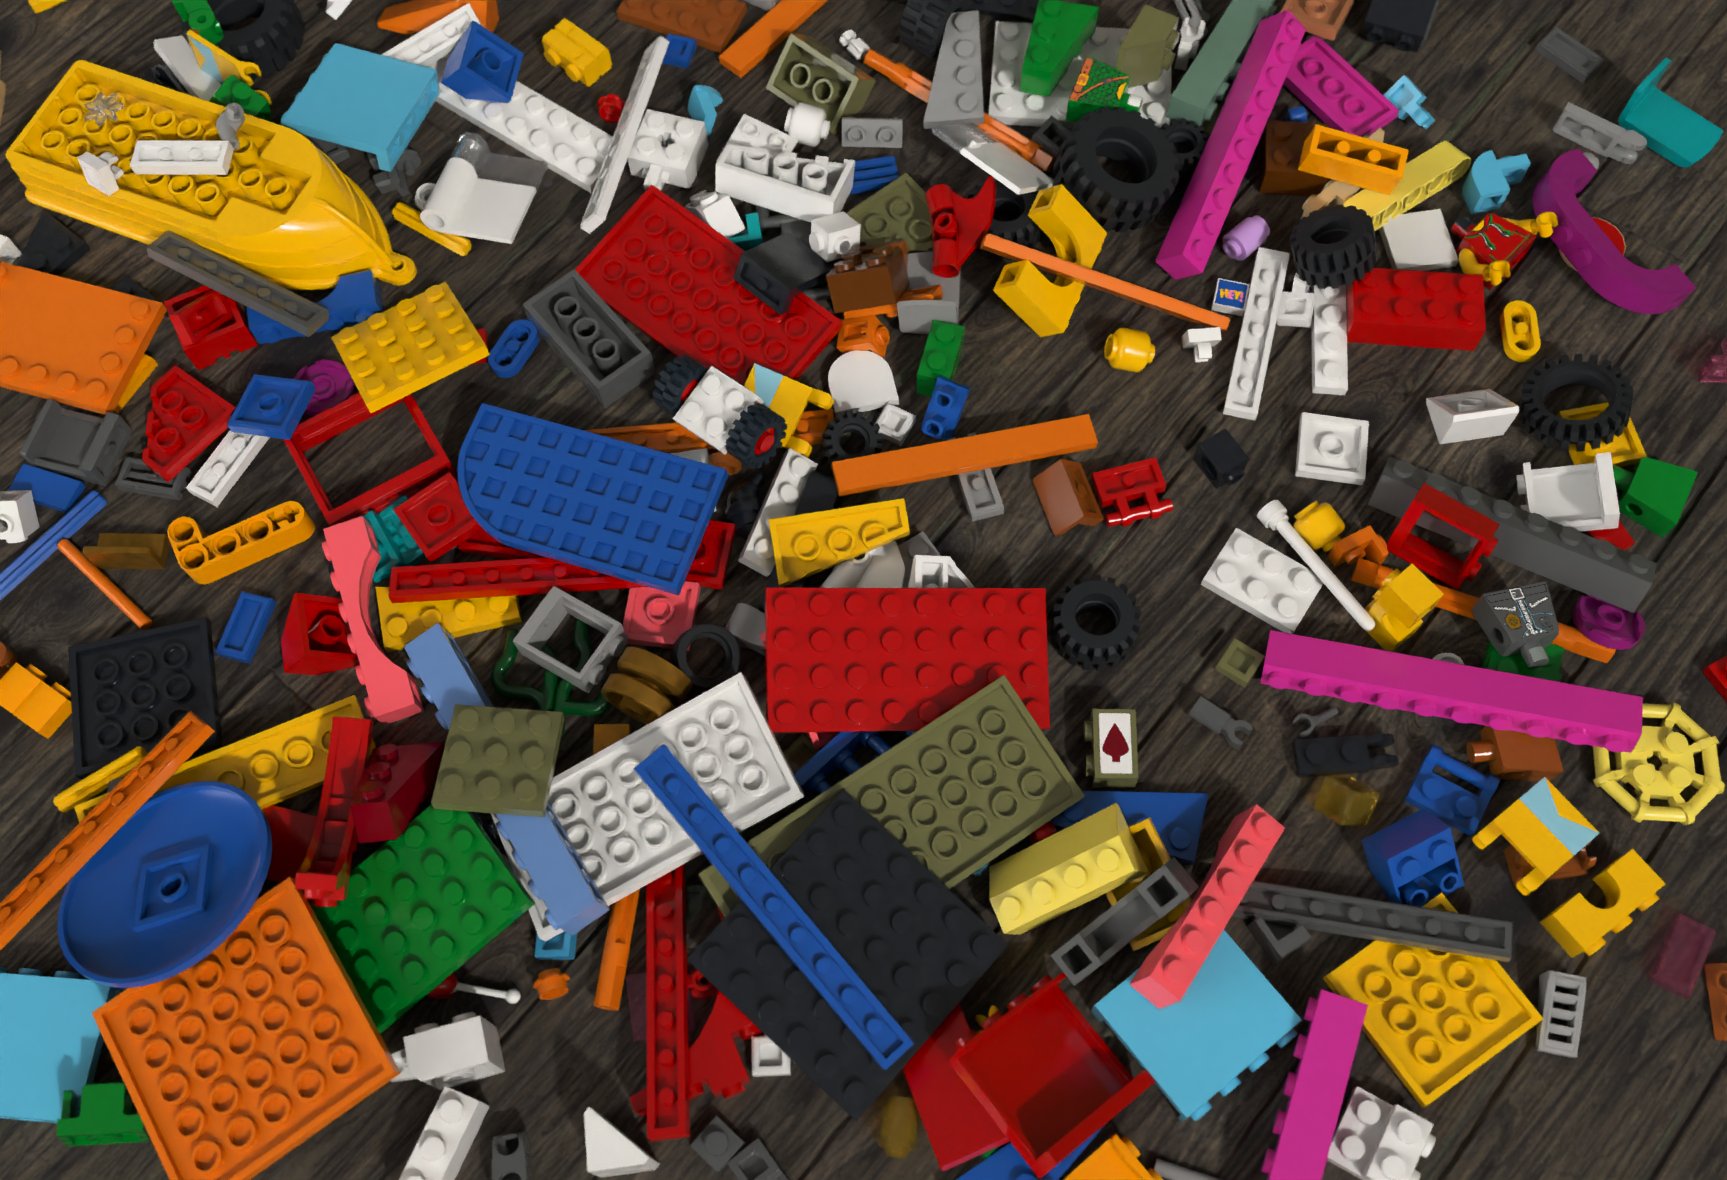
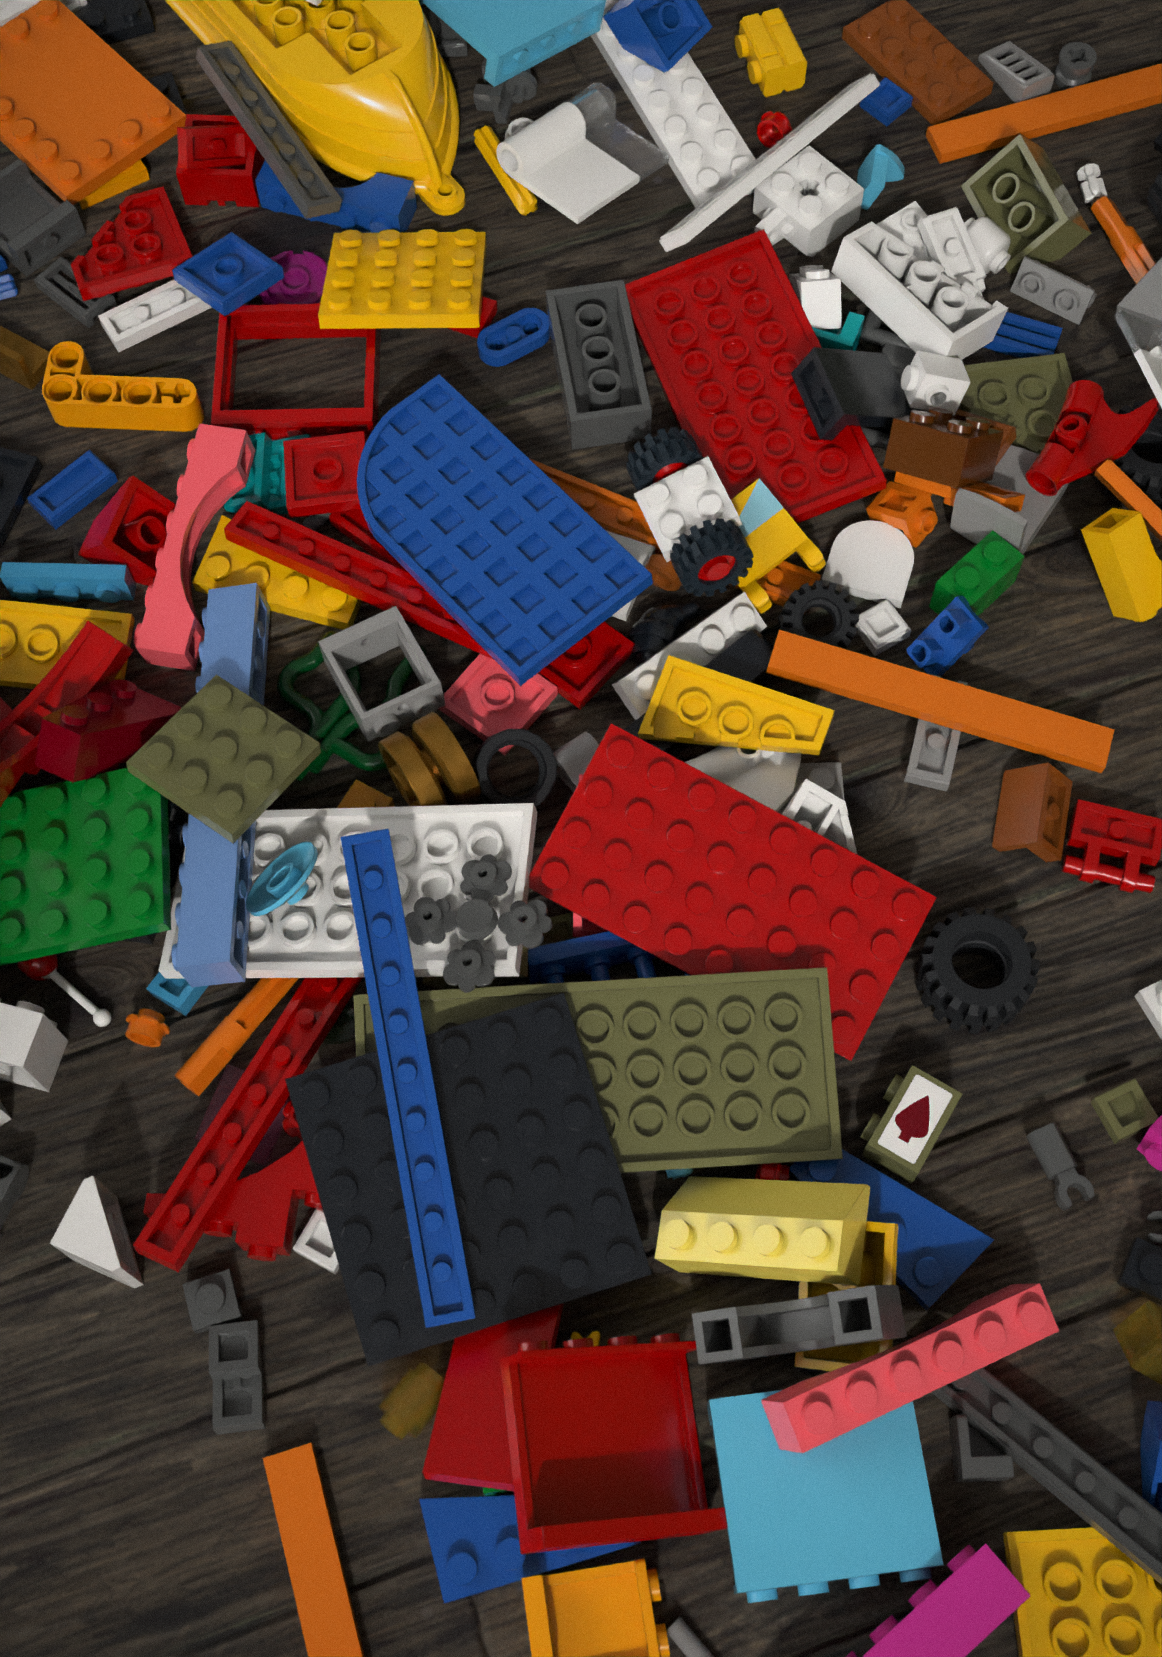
camera: 30 degrees right, 0 degrees up
none -> dark azure plate [0,562,136,603]
none -> medium azure dish [246,842,318,916]
none -> dark grey plant [405,854,552,993]
none -> white hinge [917,207,986,300]

